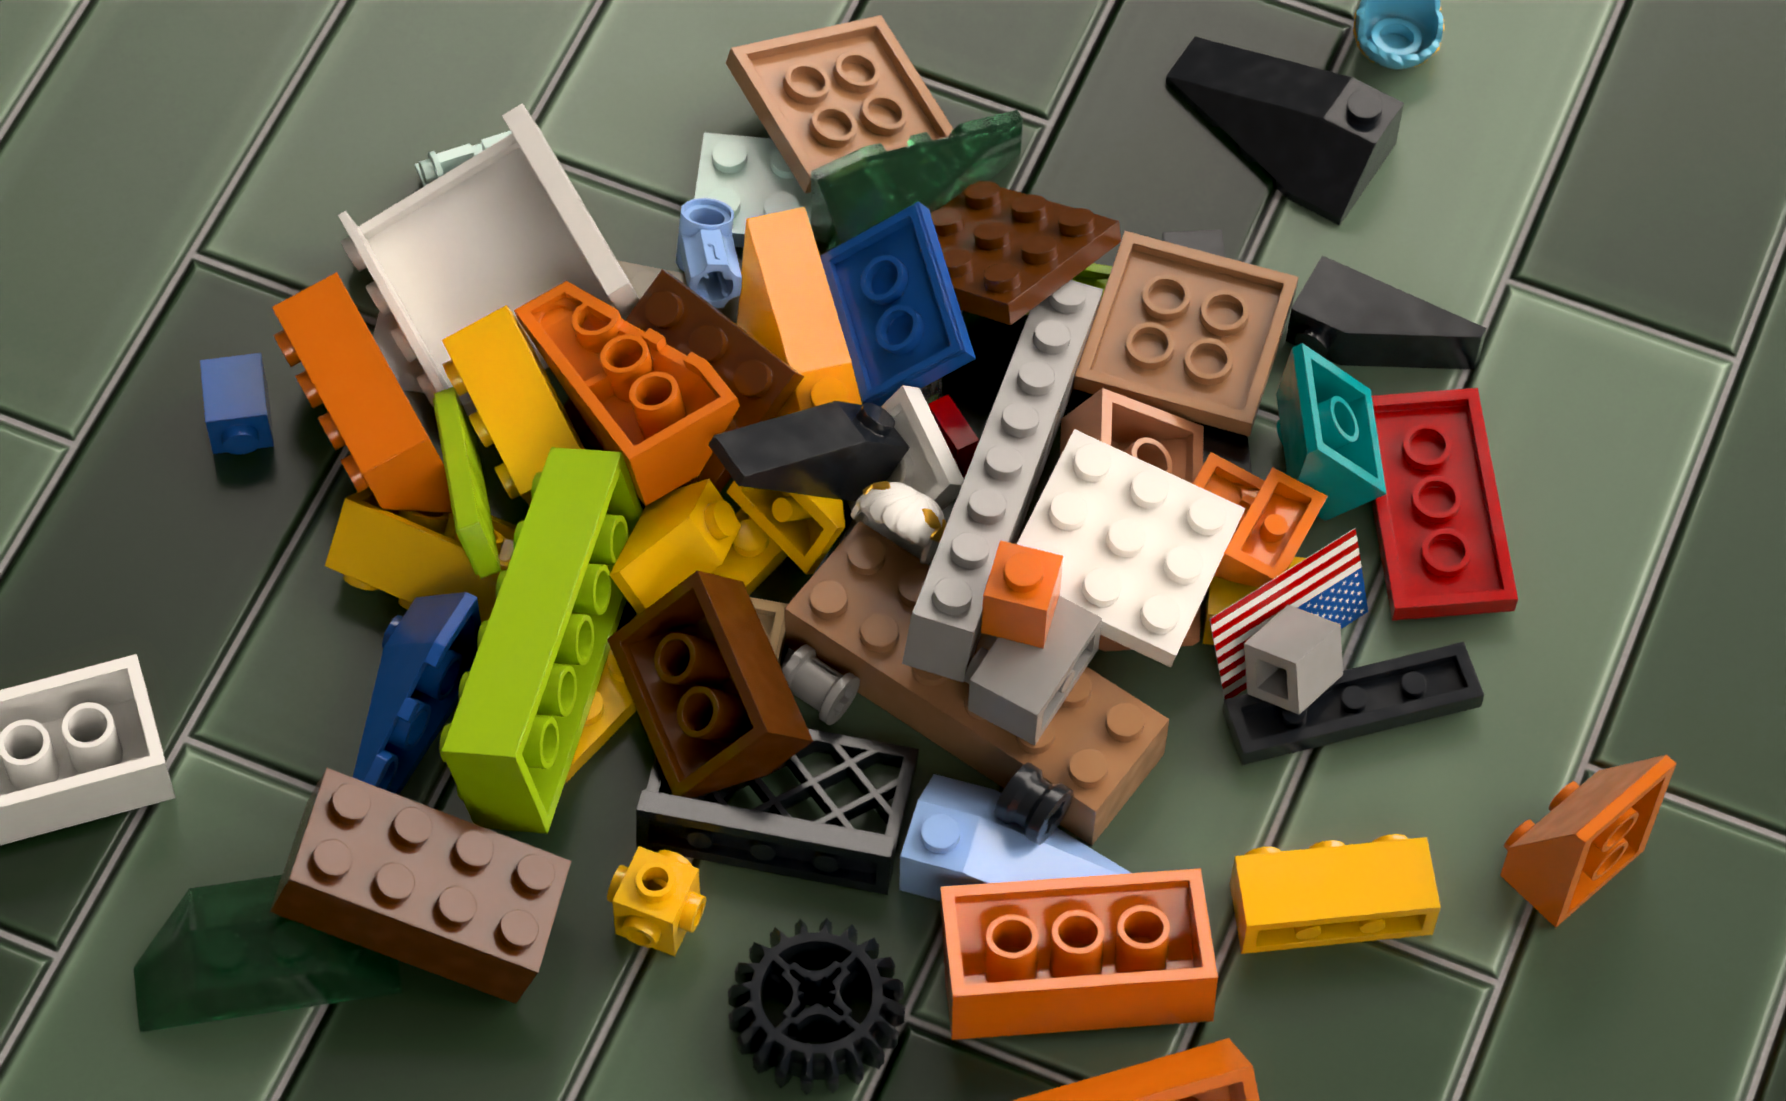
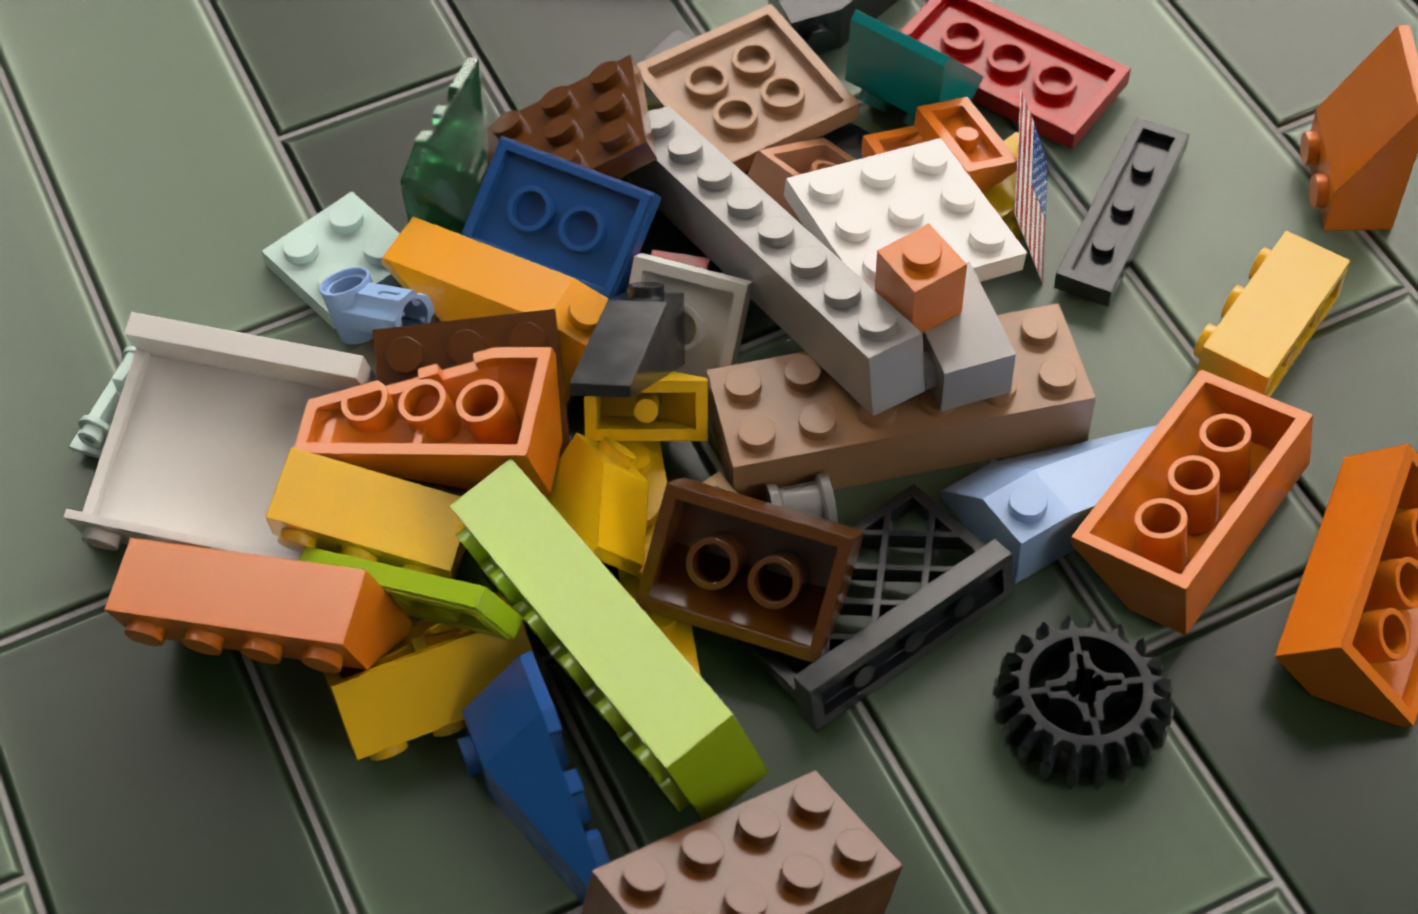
camera: 45 degrees left, 5 degrees down
blue brick [200,353,274,455] -> none
yellow brick [607,846,706,956] -> none
medium nougat plate [726,15,962,194] -> none
white hair [850,481,947,564] -> none
black wheel [994,763,1074,845] -> none
light grey brick [1244,605,1343,714] -> none

